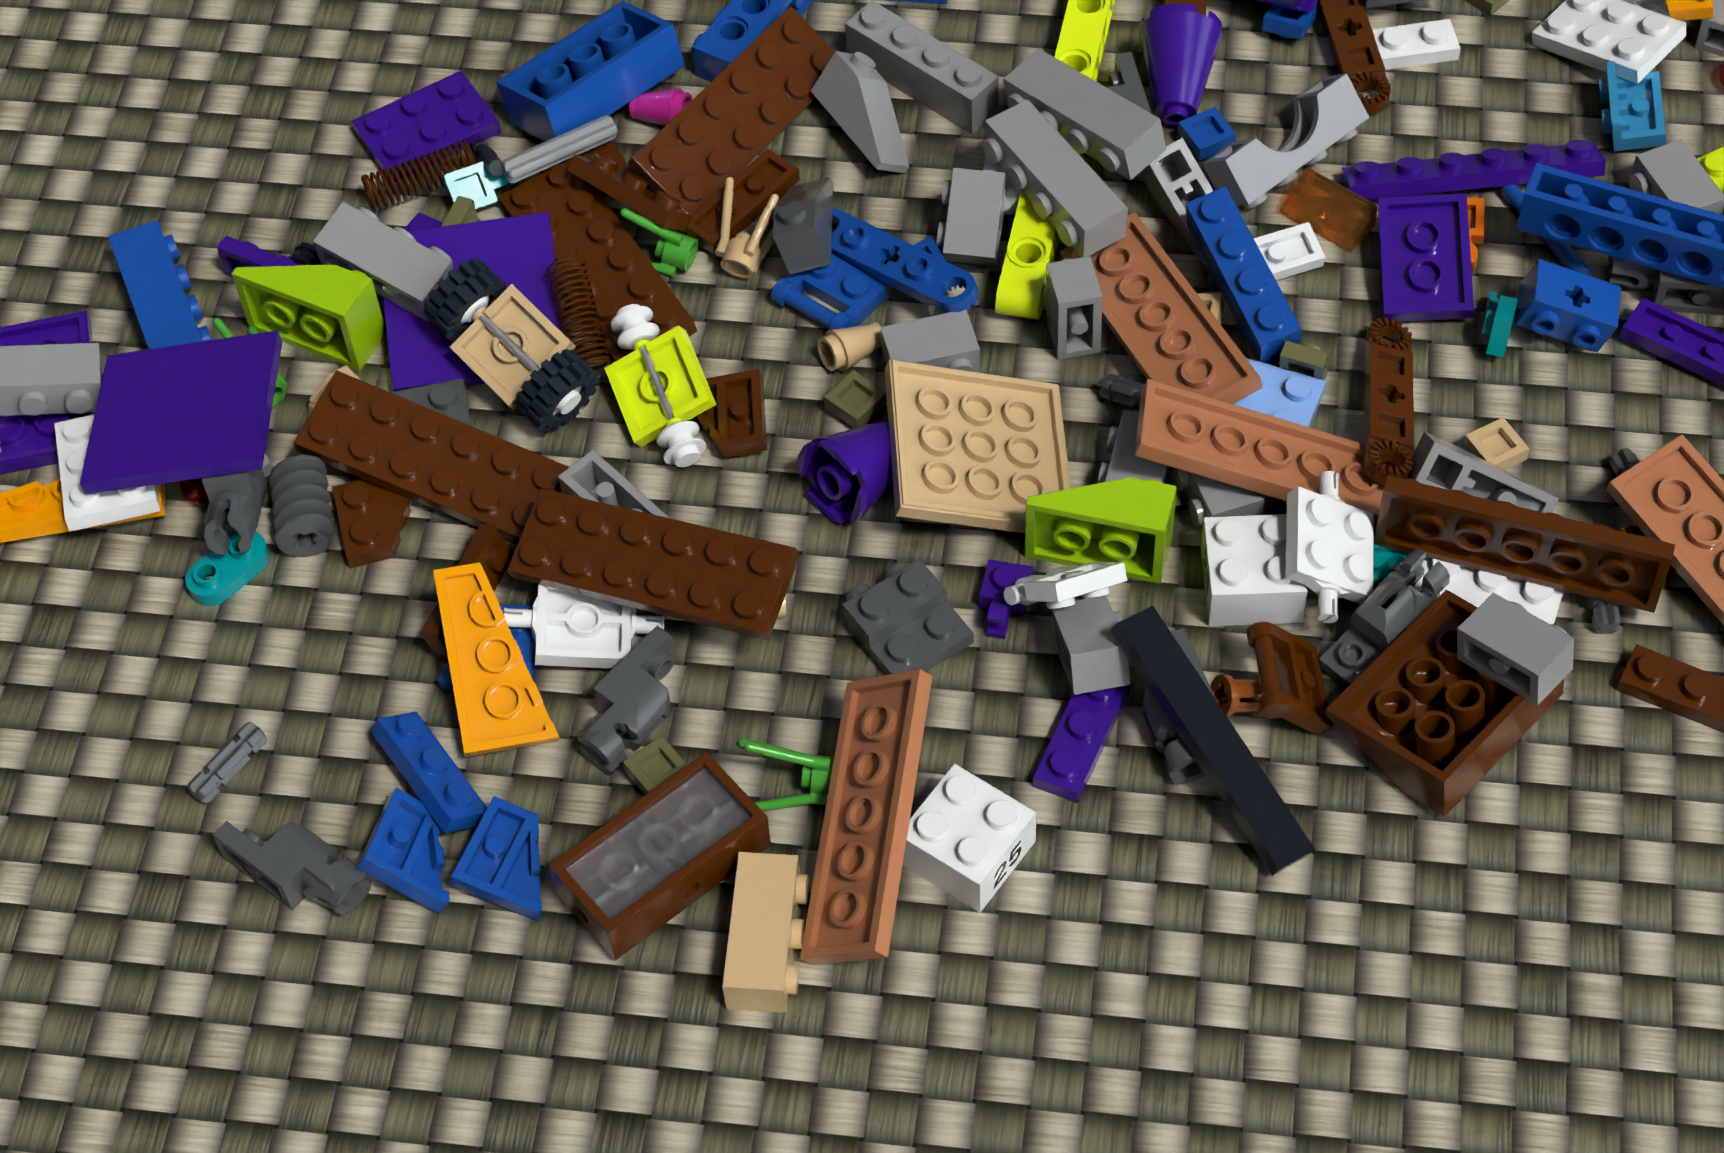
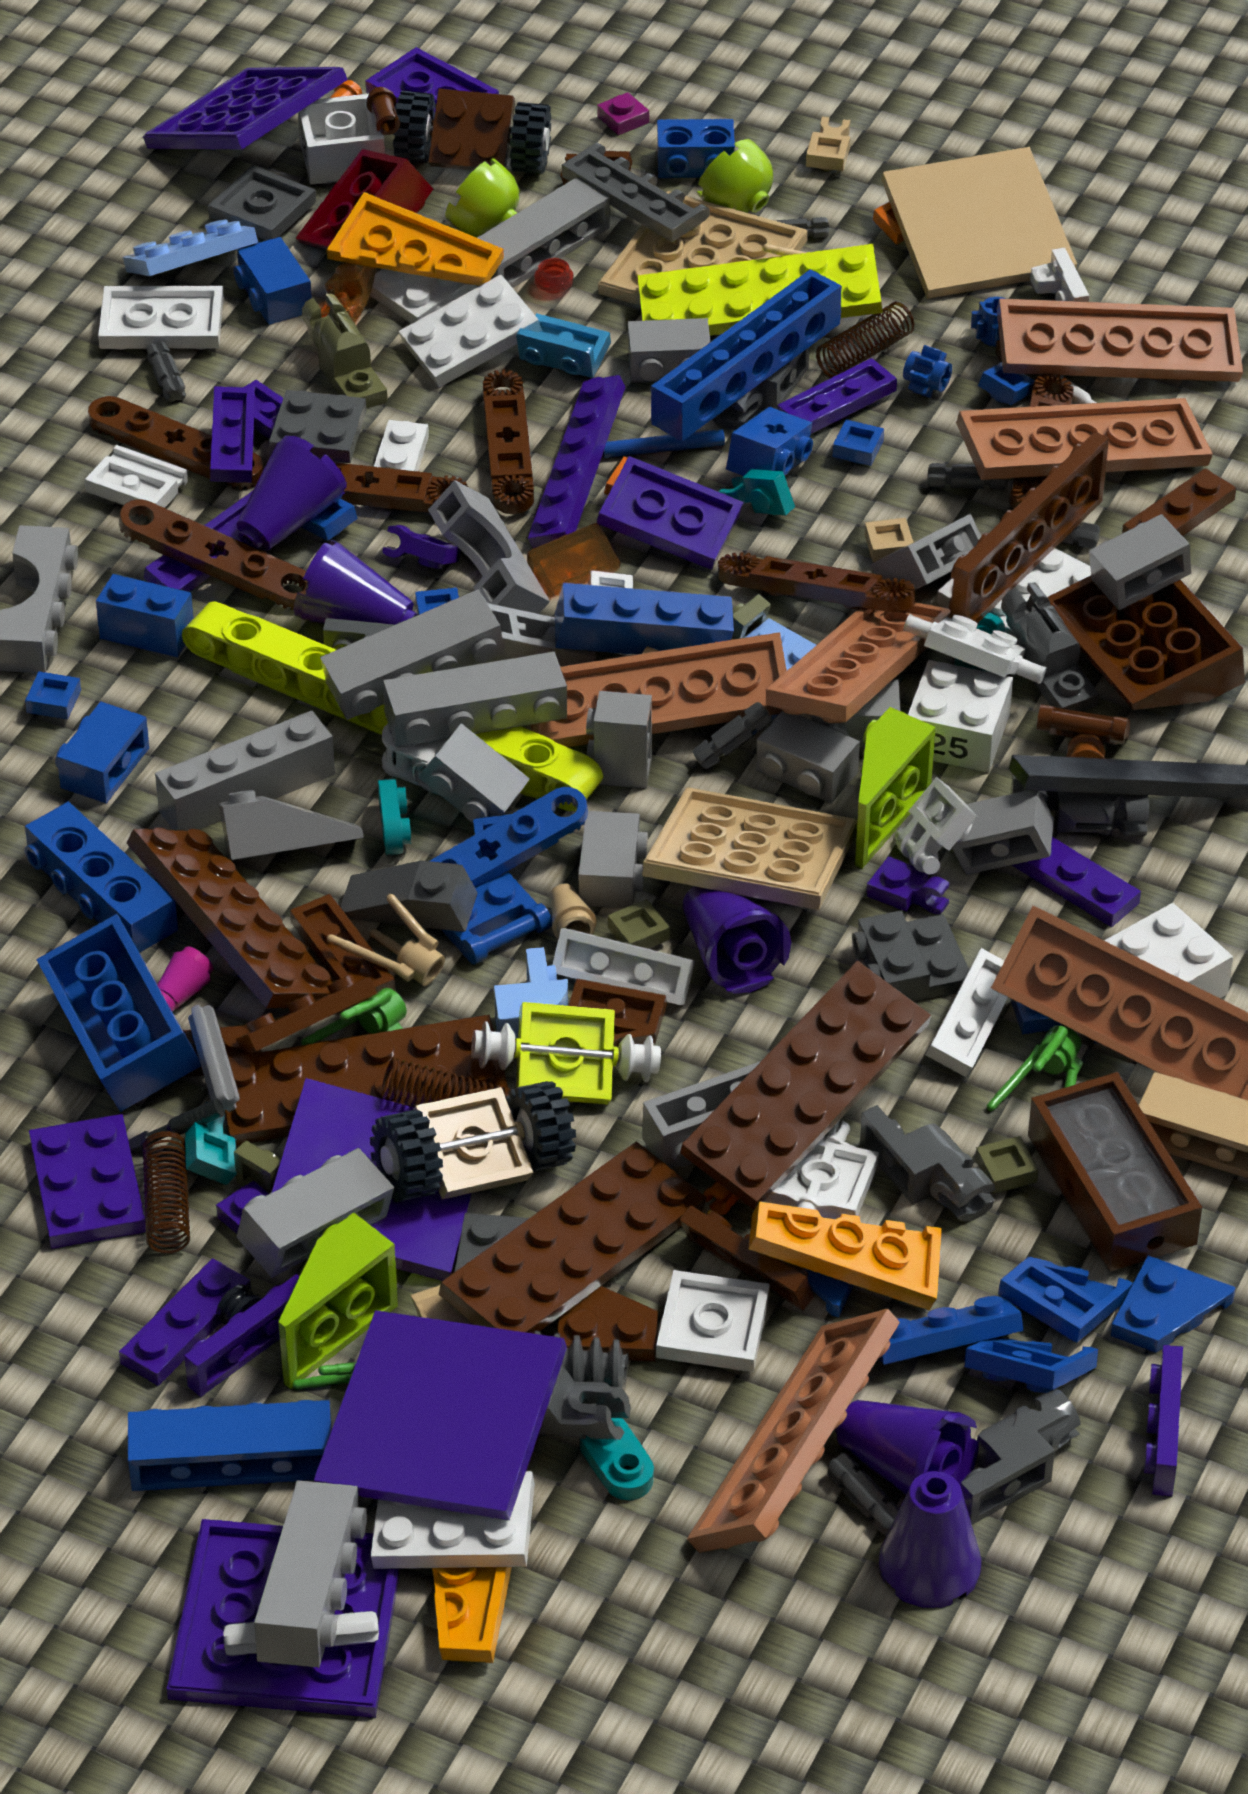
camera: 75 degrees left, 10 degrees down
none -> dark purple plate [119,1258,251,1386]
none -> teal plate [378,779,411,855]
none -> dark purple plate [382,525,462,569]
none -> reddish brown piece [483,369,534,514]
none -> light blue brick [494,947,568,1039]
none -> white plate [552,928,695,1005]
none -> white plate [656,1270,770,1372]
none -> nougat plate [687,1309,900,1553]
none -> blue plate [832,420,884,466]
none -> dark purple cone [835,1400,979,1495]
none -> dark purple cone [879,1471,981,1608]
none -> white plate [926,948,1008,1077]
none -> blue wing [1111,1255,1236,1353]
none -> dark purple plate [1144,1345,1183,1497]

